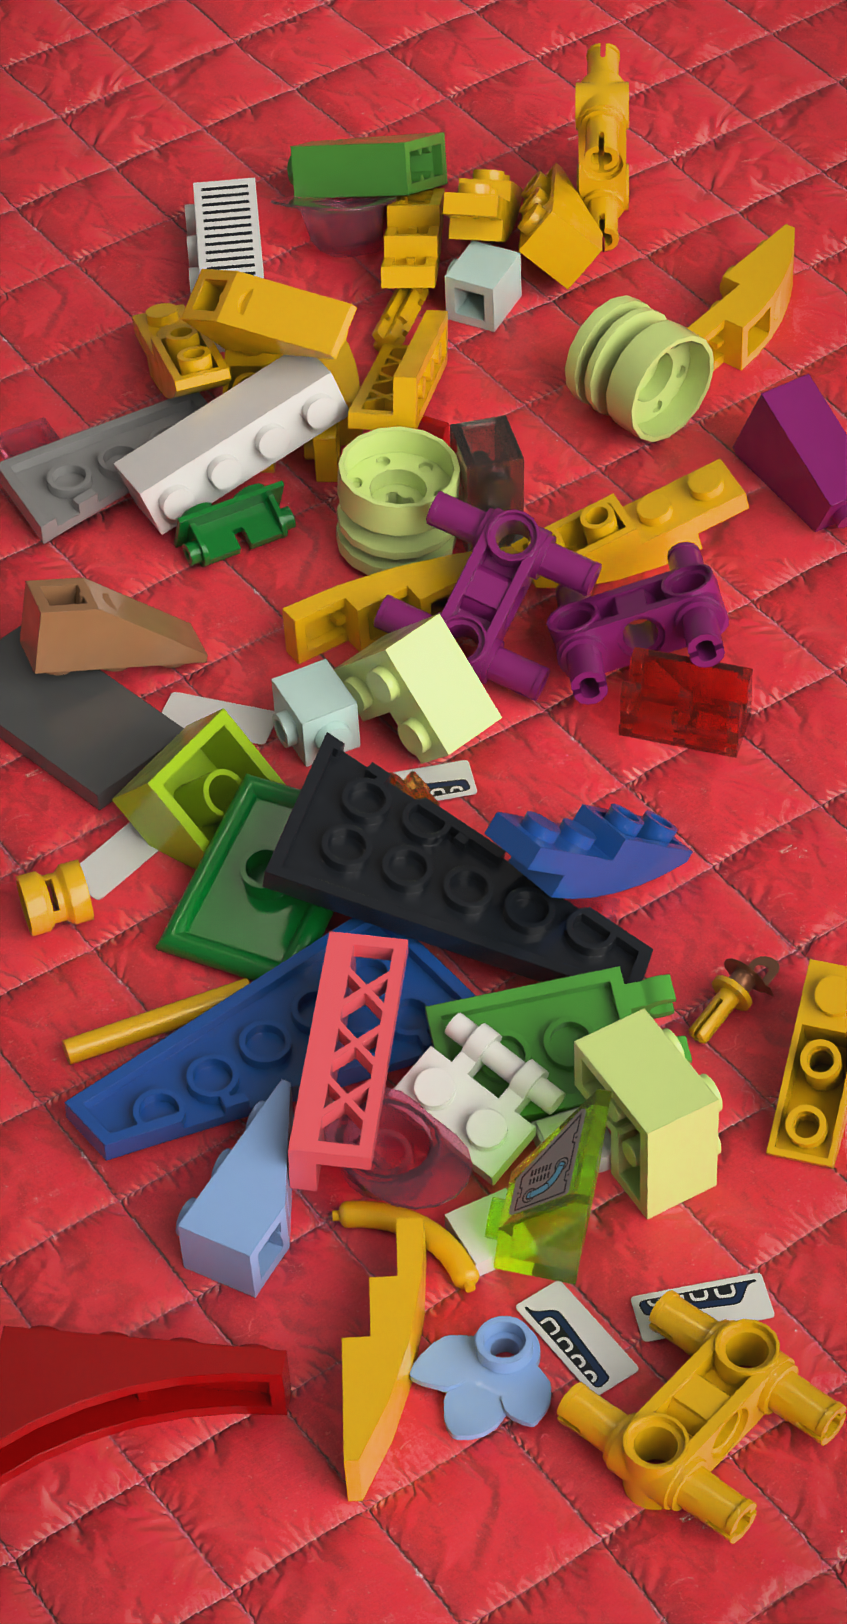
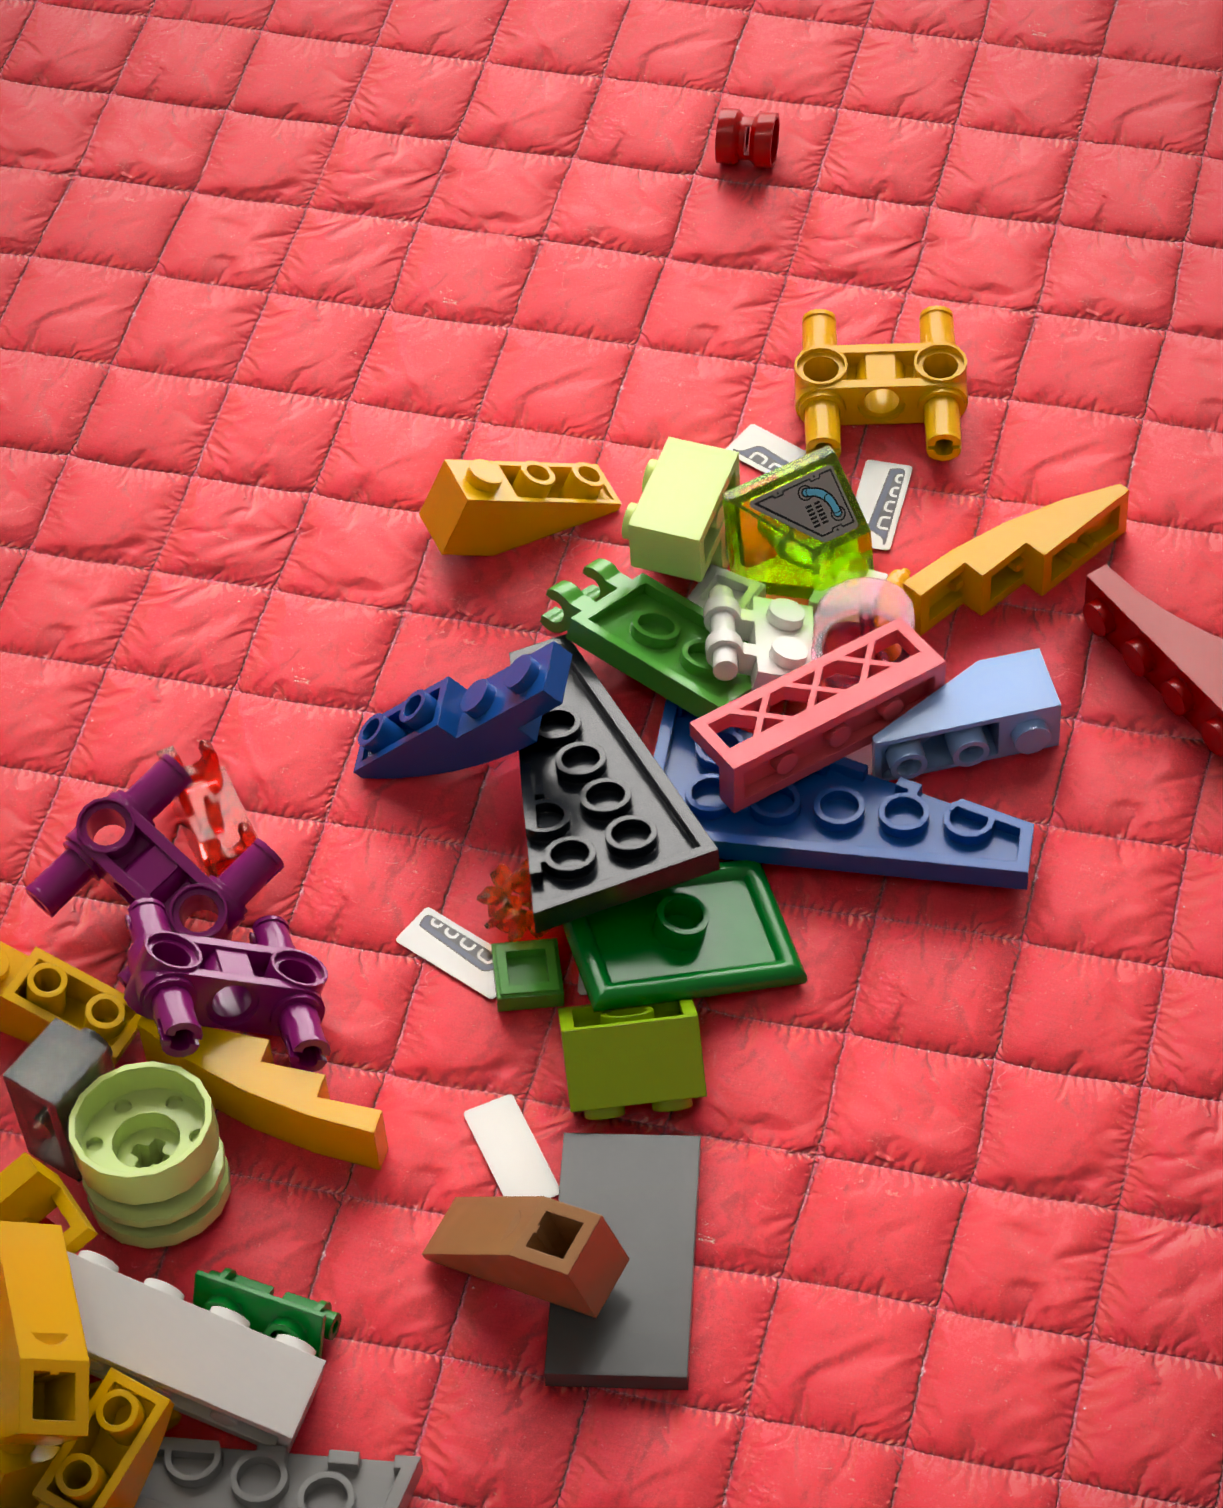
camera: 130 degrees left, 5 degrees up
yellow wheel [15,860,94,936] -> none
yellow bar [62,978,250,1065] -> none
white sticker [80,822,159,900] -> none
light aqua brick [271,659,361,767] -> none
yellowish green brick [334,613,502,764] -> none
light blue plate [410,1316,552,1440] -> none
yellow piece [688,956,780,1044] -> none

